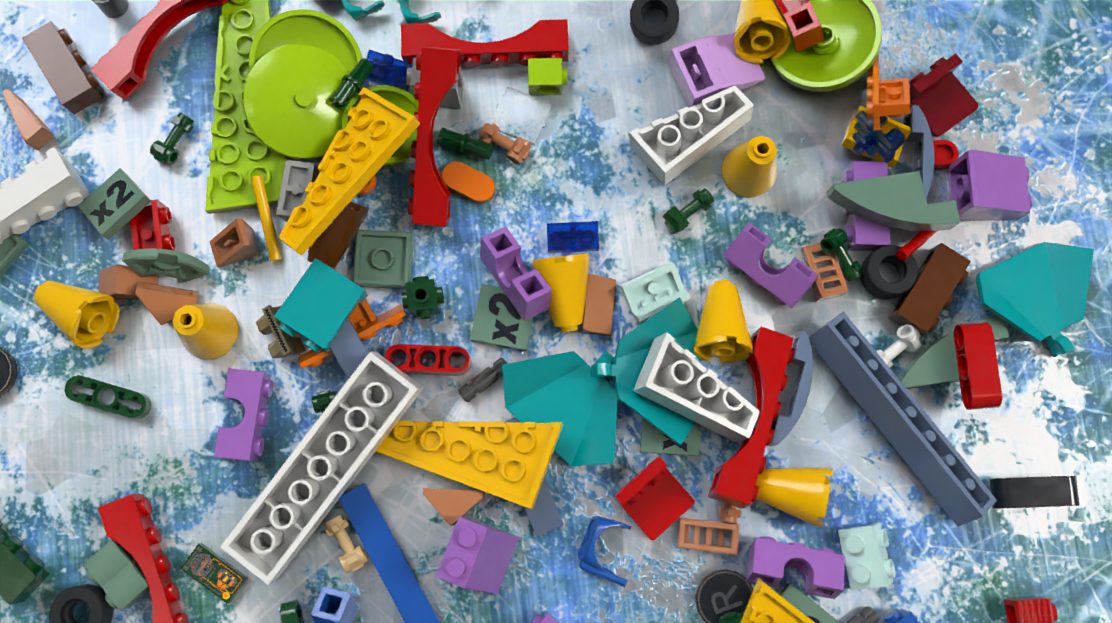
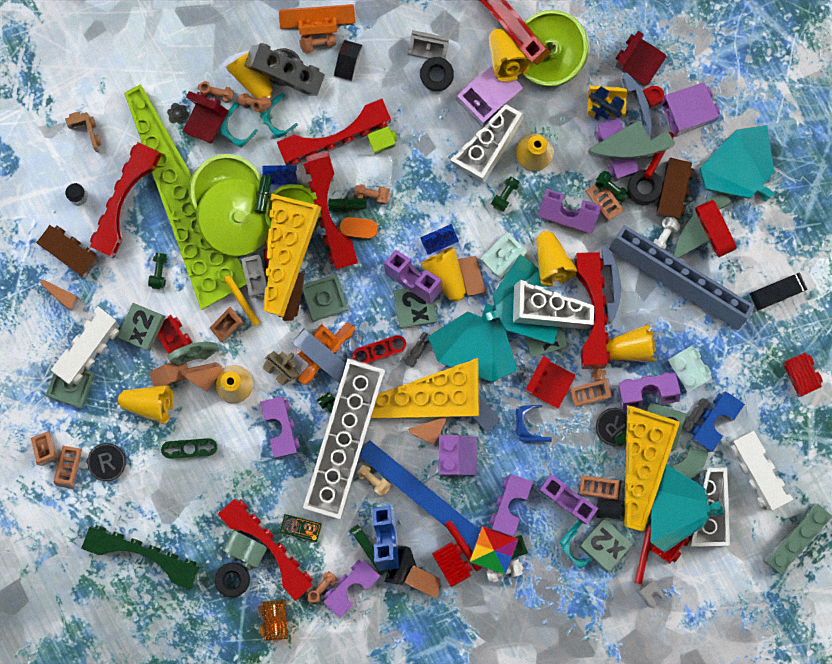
camera: 25 degrees left, 5 degrees up
teal panel [274,258,368,353] -> none
dark green brick [401,276,444,320] -> none
orange bracket [867,54,910,130] -> none

